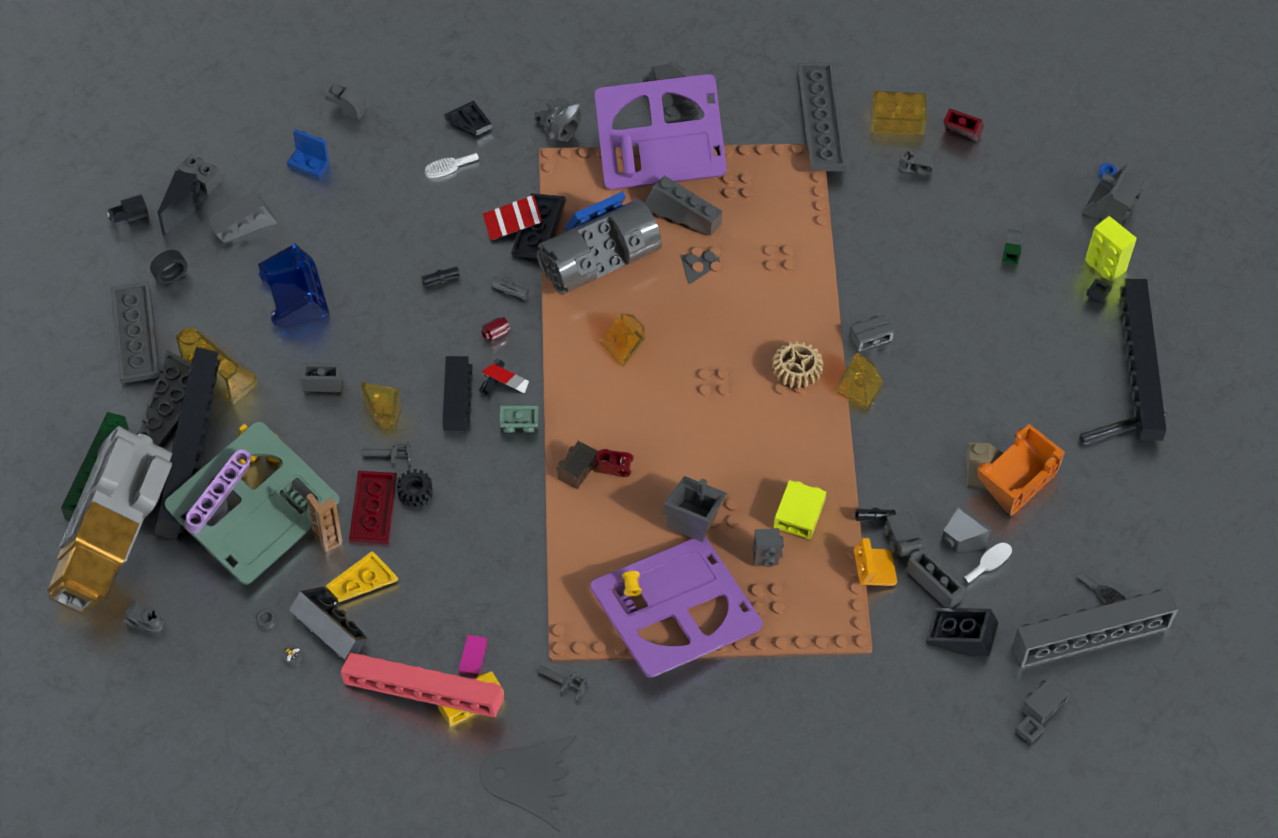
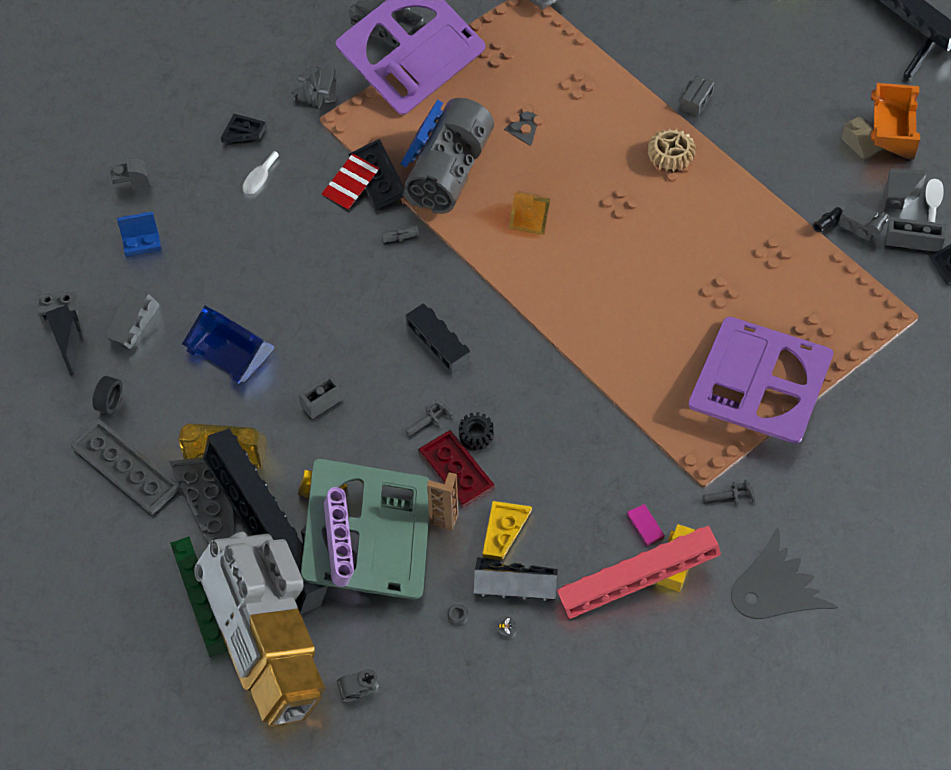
camera: 35 degrees left, 0 degrees up
black piece [107,194,149,223] -> none
clear yellow slope [361,382,402,429] -> none
black pin [421,266,460,287] -> none
black pin [479,359,505,396] -> none
dark red brick [481,317,510,342] -> none
sticker [482,363,529,393] -> none
sand green bracket [499,406,538,433] -> none
clear smoke brick [556,441,598,489] -> none
dark red piece [595,449,634,477] -> none
yellow bush [622,571,642,596] -> none
dark grey wedge [644,175,723,236] -> none
dark grey piece [663,476,727,542] -> none
dark grey brick [753,528,784,567] -> none
neon yellow brick [774,480,826,540] -> none
clear yellow slope [834,353,884,410] -> none
light orange bracket [854,538,897,586] -> none

